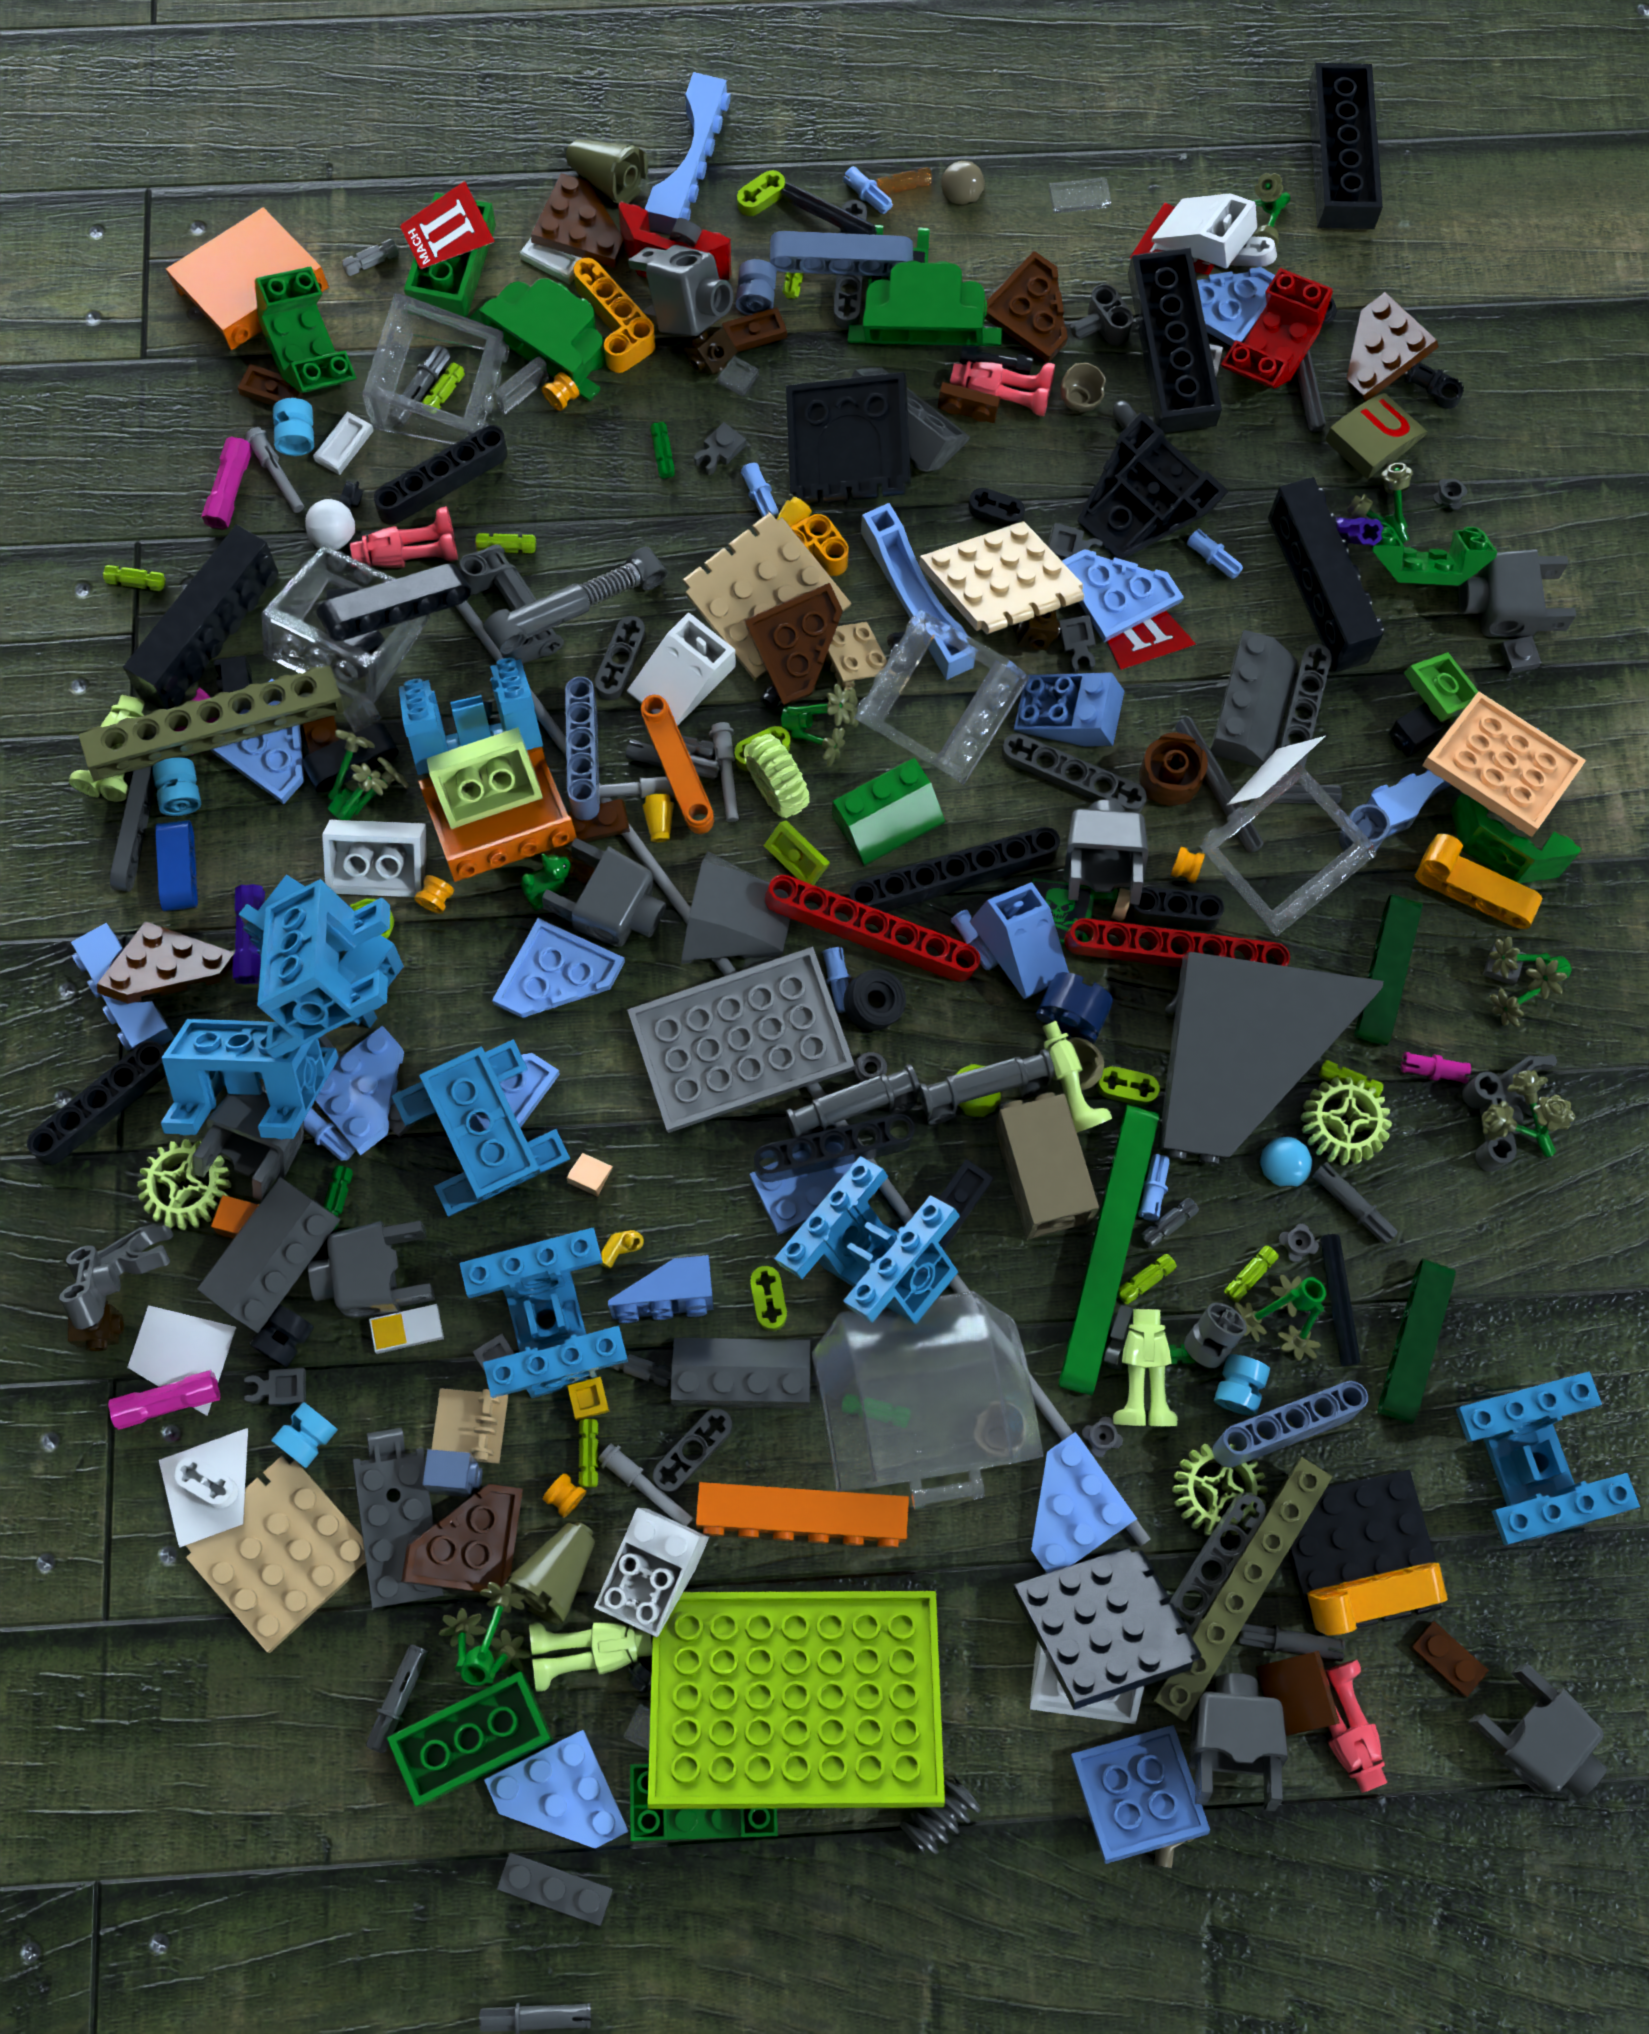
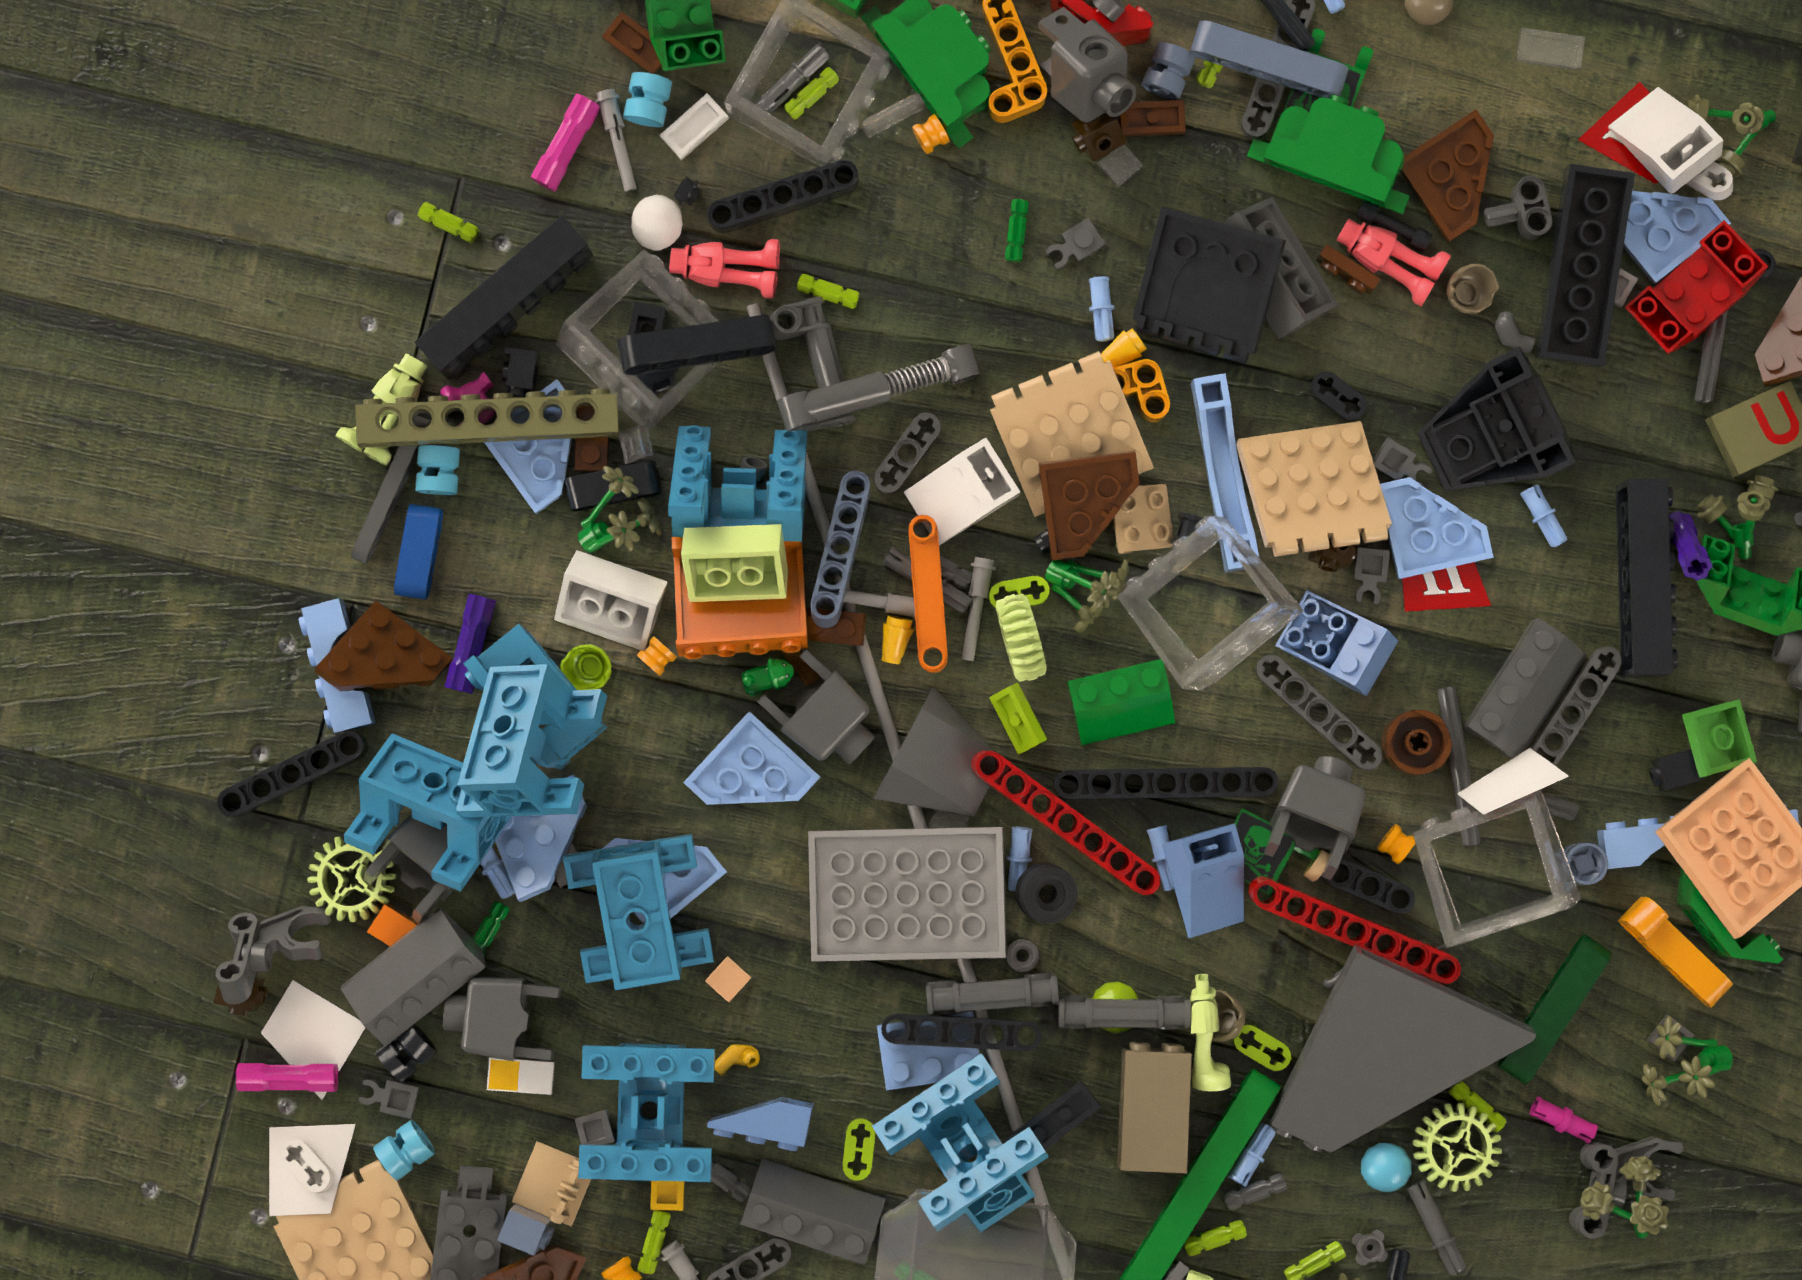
camera: 25 degrees right, 15 degrees up
dark blue brick [1036,972,1113,1044] -> none

